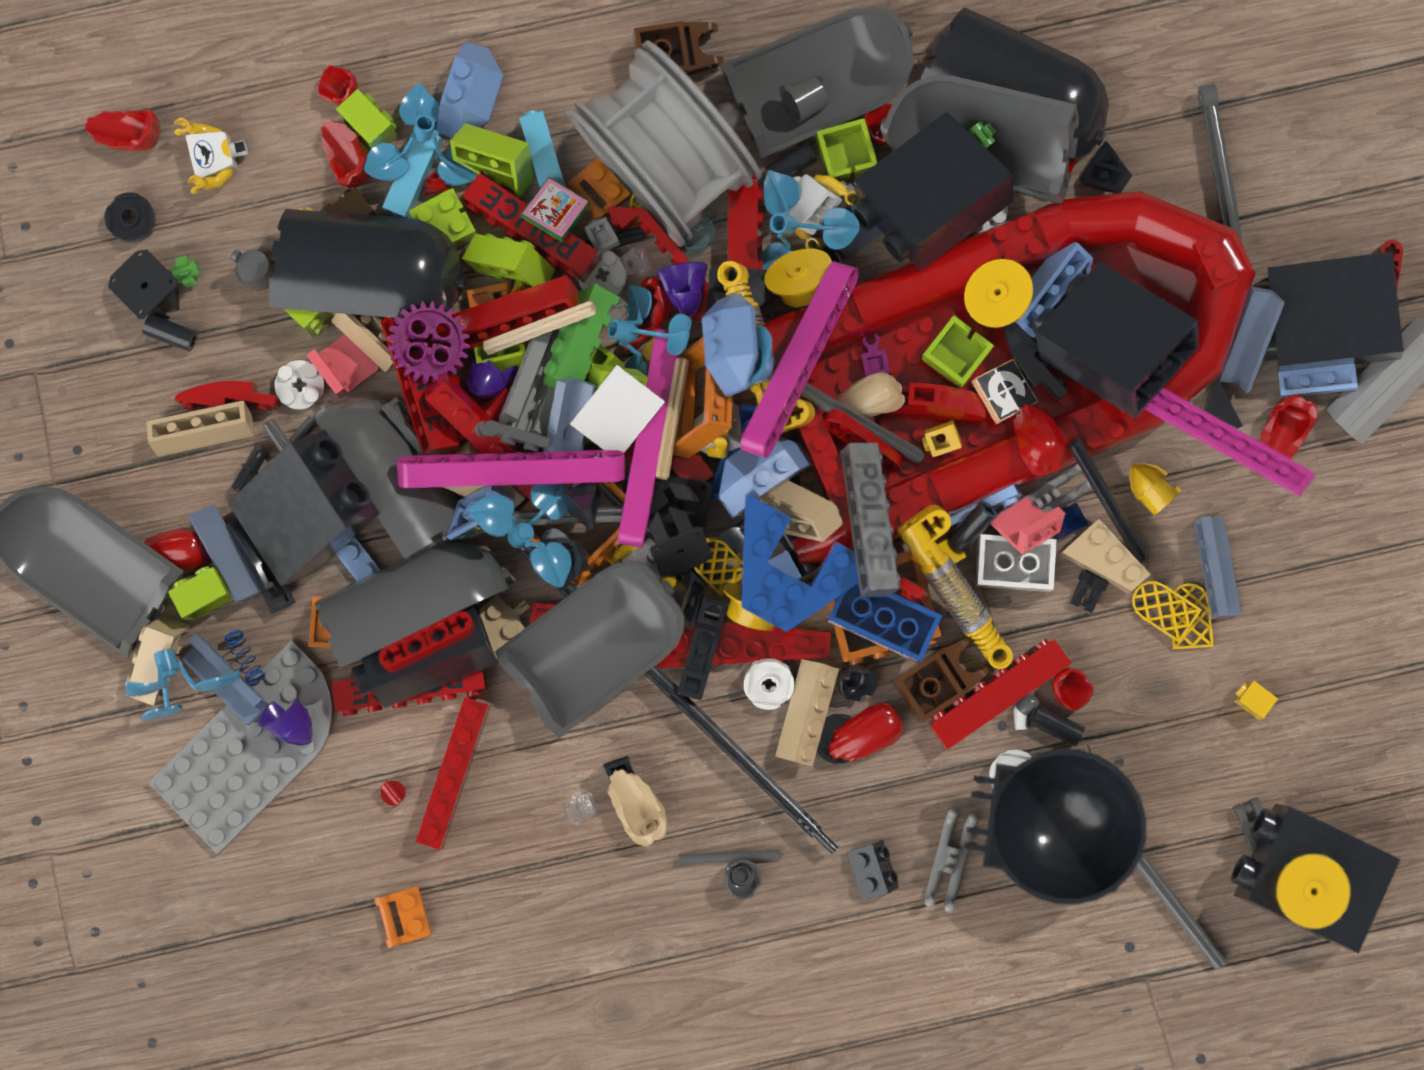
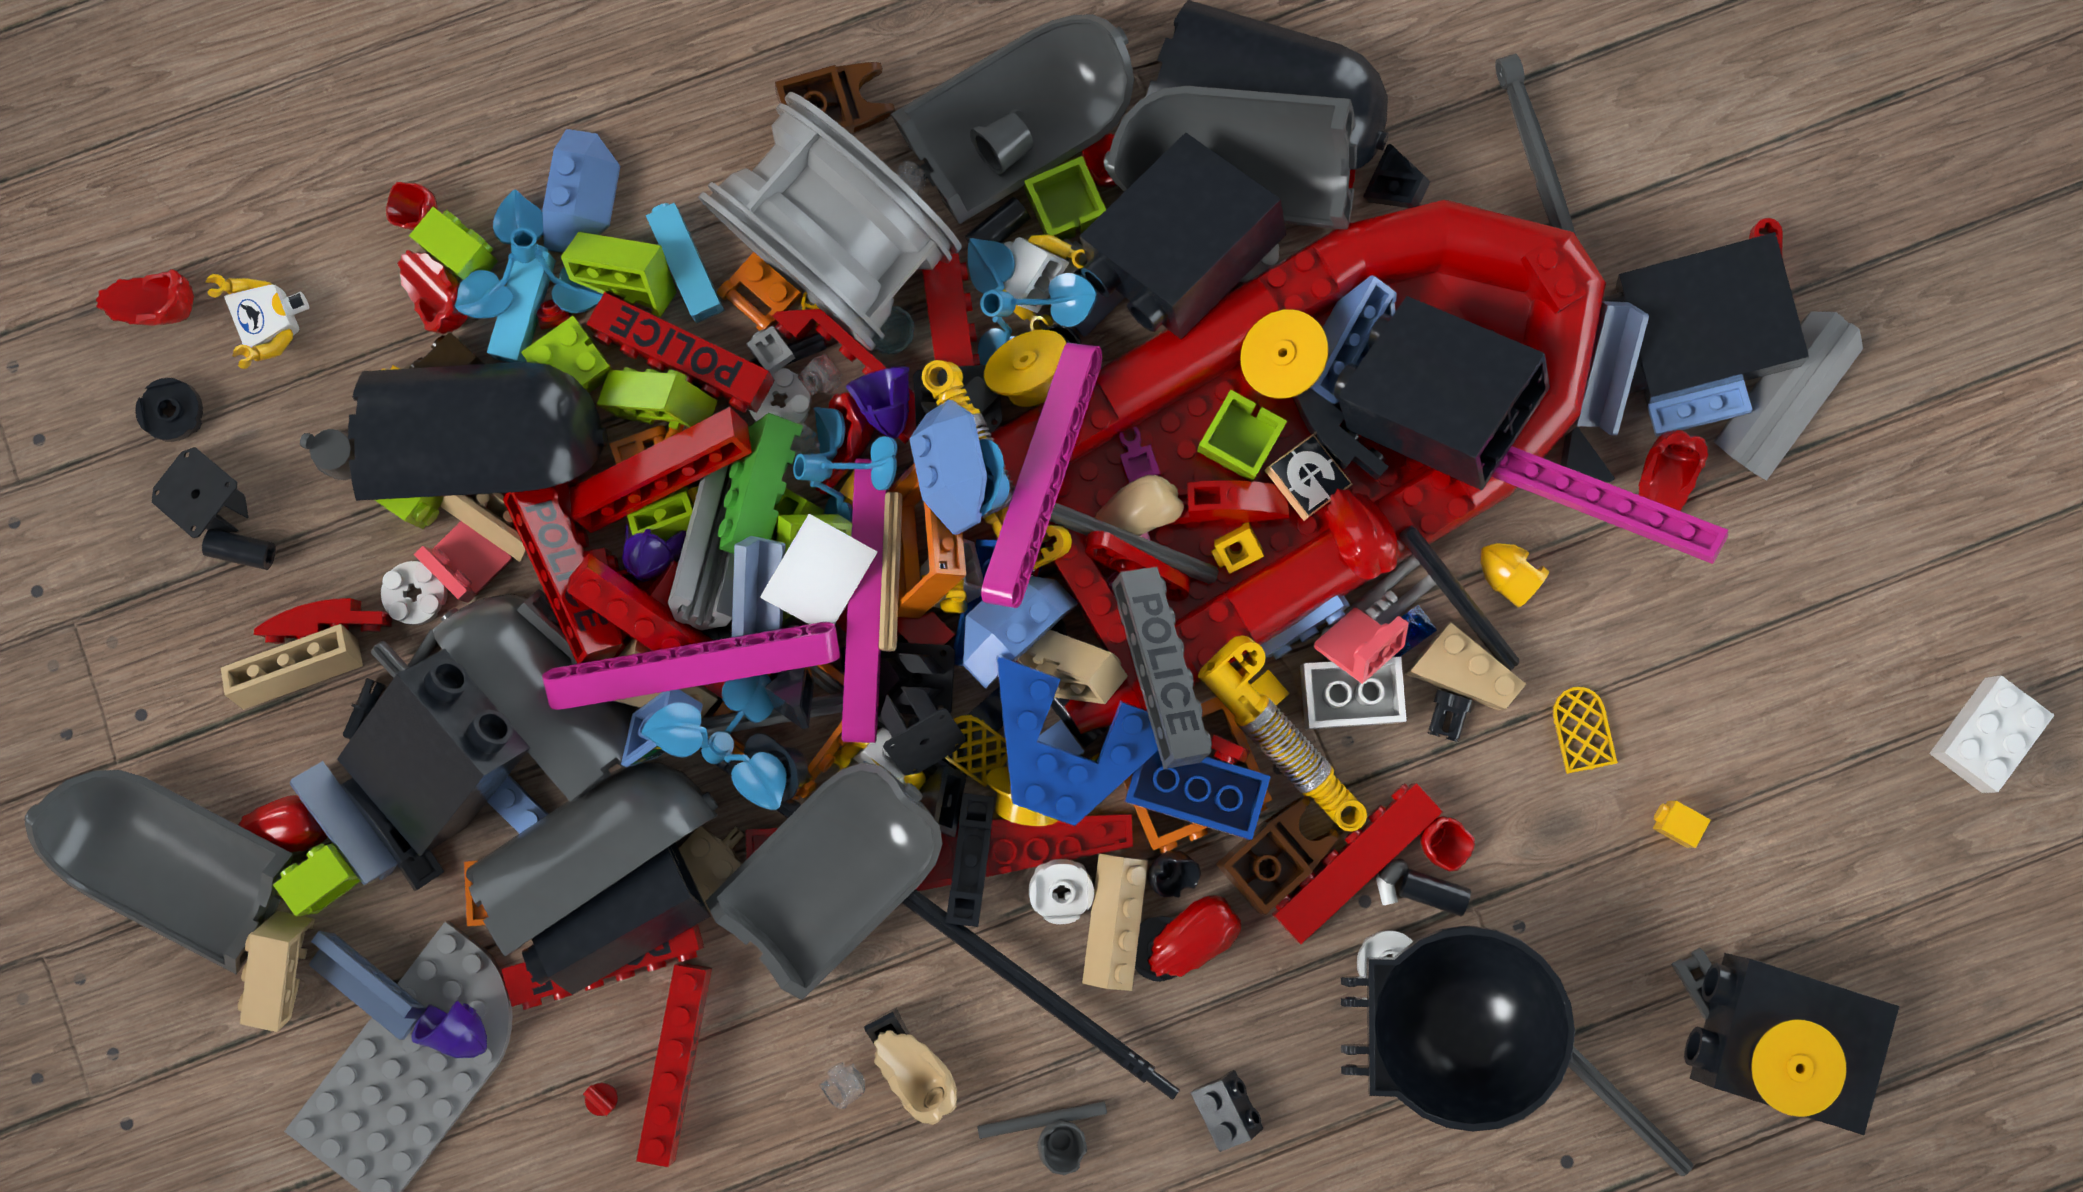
camera: 10 degrees left, 0 degrees up
dark azure plant [126,649,240,721] -> none
bright green gear [171,255,201,287] -> none
blue piece [224,630,265,684] -> none
red beam [379,611,475,672] -> none
magenta gear [387,301,470,384] -> none
dark grey plate [474,421,550,452] -> none
tan axle [483,301,597,355] -> none
tile [521,177,590,243] -> none
light grey piece [924,808,978,913] -> none
black piece [948,501,998,552] -> none
bright green gear [968,121,996,148] -> none
yellow window [1132,581,1202,643] -> none
sand blue panel [1194,516,1241,619] -> none

